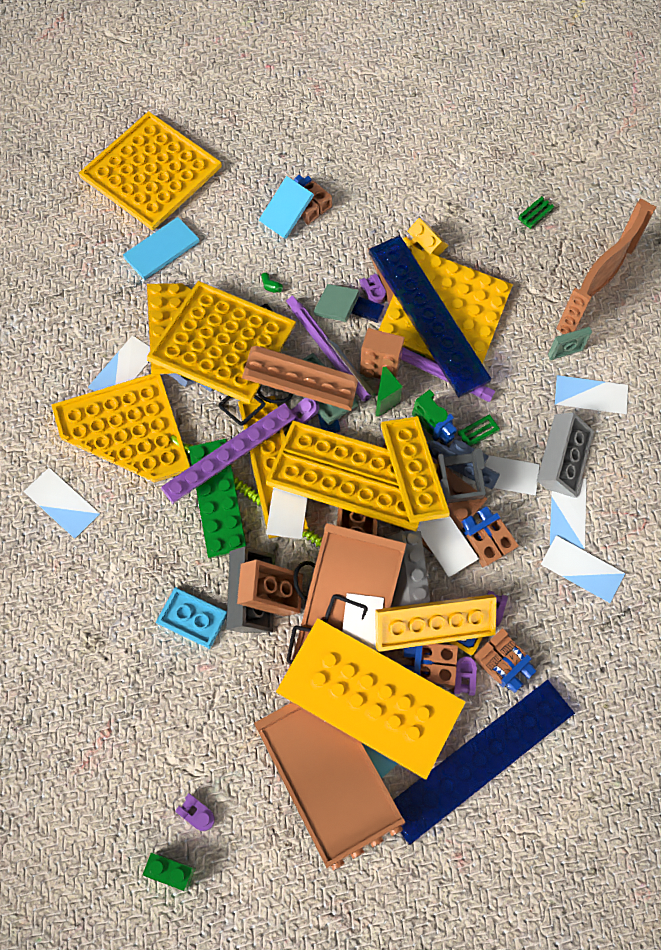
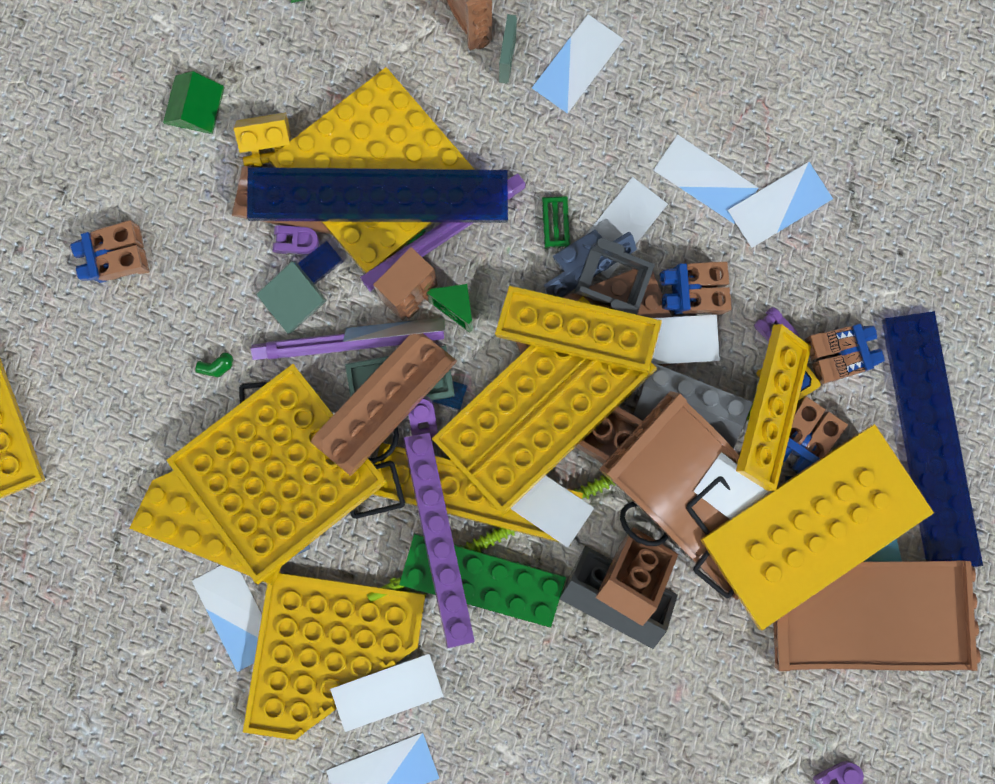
camera: 65 degrees left, 15 degrees up
medium azure tile [123,217,200,281] -> none
medium azure tile [156,587,227,649] -> none
medium azure tile [259,176,314,239] -> none
green hips [412,389,457,445] -> none
medium lavender plate [453,657,477,696] -> none
light grey slope [537,412,594,498] -> none
none -> green slope [163,71,225,134]
none -> white sticker [330,654,443,732]

